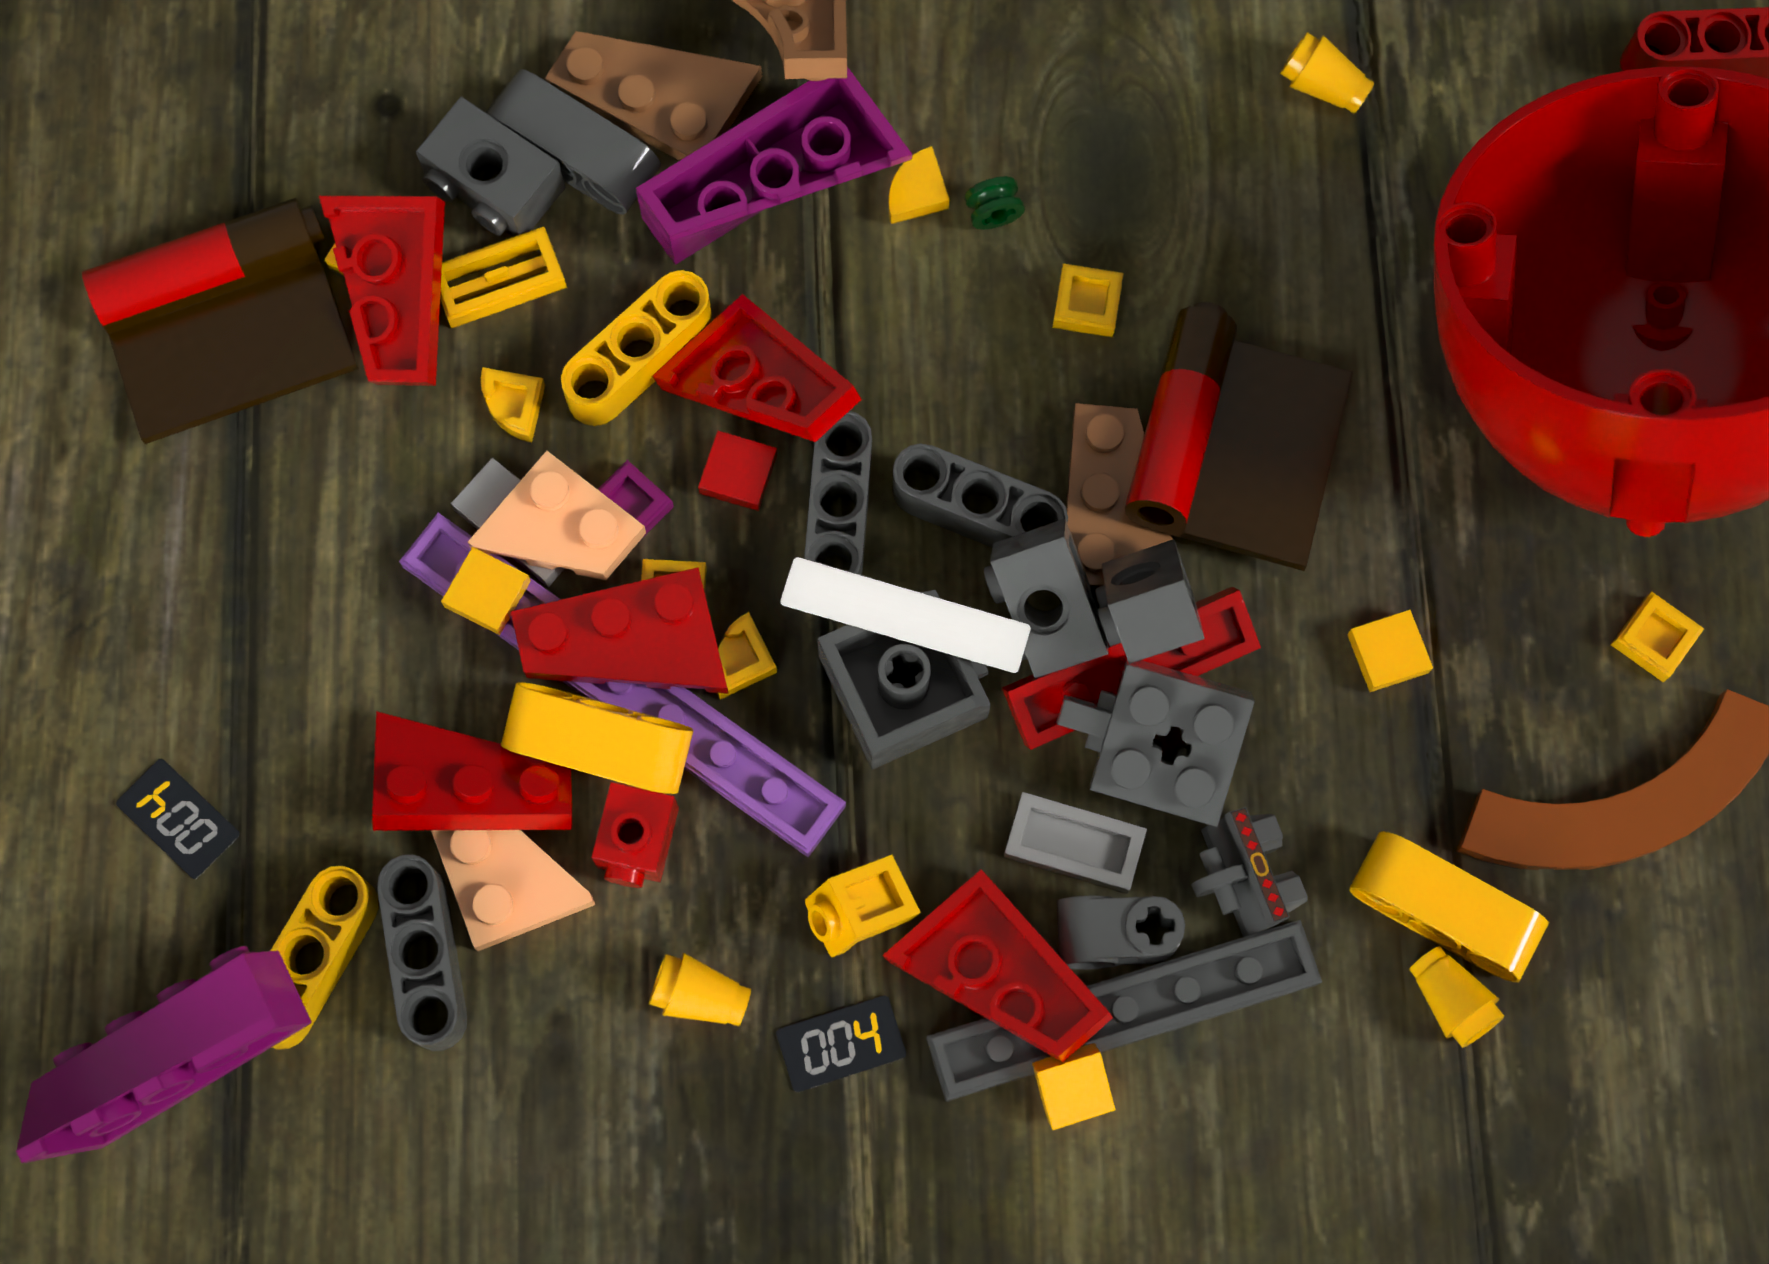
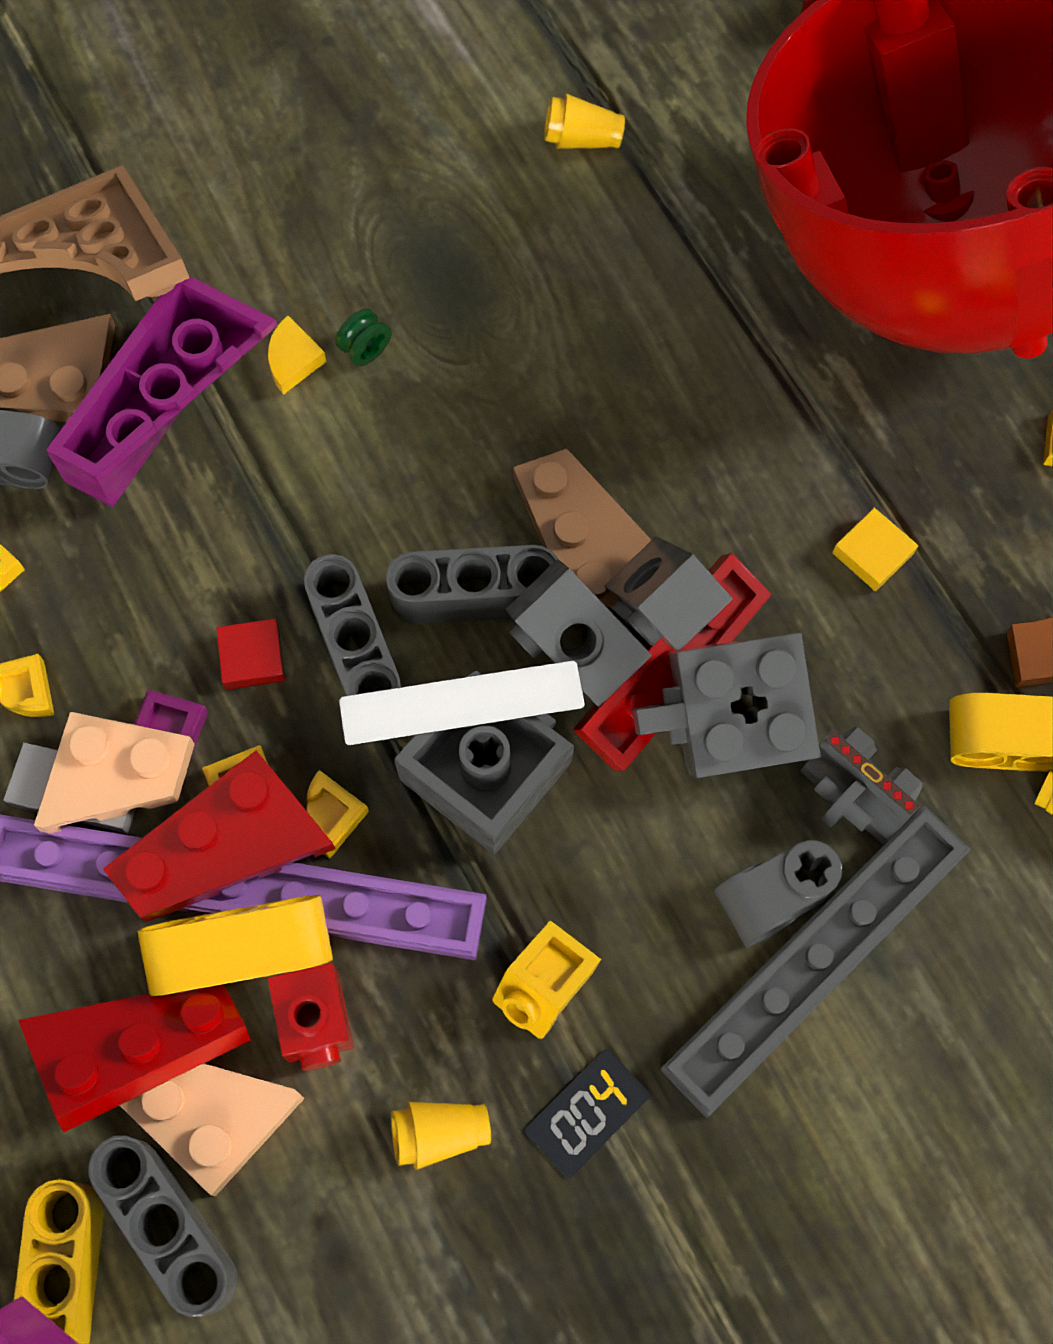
camera: 25 degrees left, 5 degrees down
yellow tile [441,547,531,635] -> none
yellow beam [561,270,712,426] -> none
red wing [652,294,862,442] -> none
red wing [883,869,1113,1062] -> none
light grey tile [1004,792,1147,894] -> none
yellow tile [1032,1043,1115,1130] -> none
yellow tile [1052,263,1123,337] -> none
dark brown door [1125,302,1353,571] -> none

